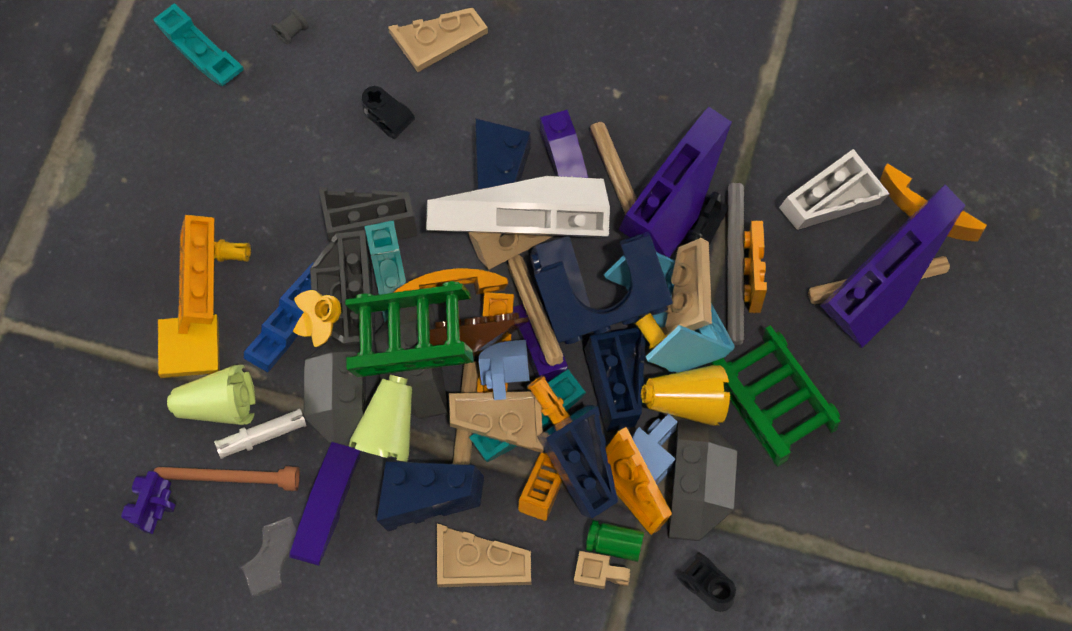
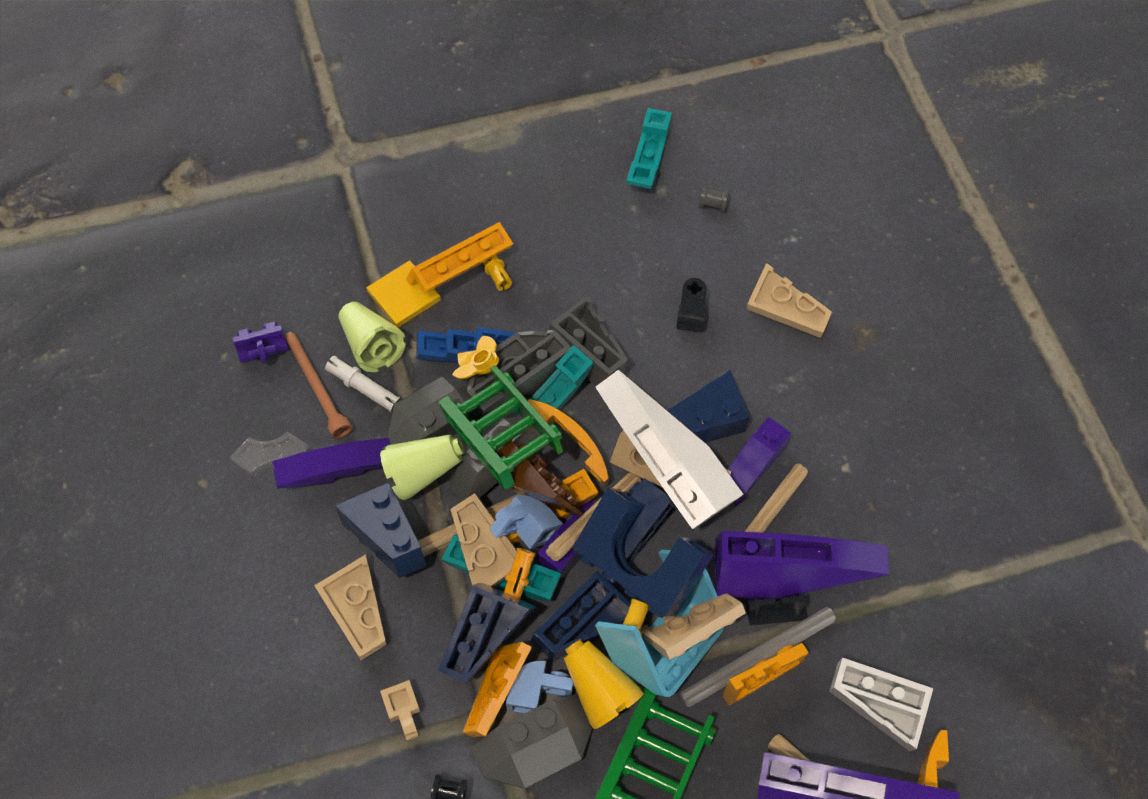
camera: 55 degrees right, 5 degrees down
light orange slope [518,452,562,521] -> none
green piece [586,520,645,562] -> none

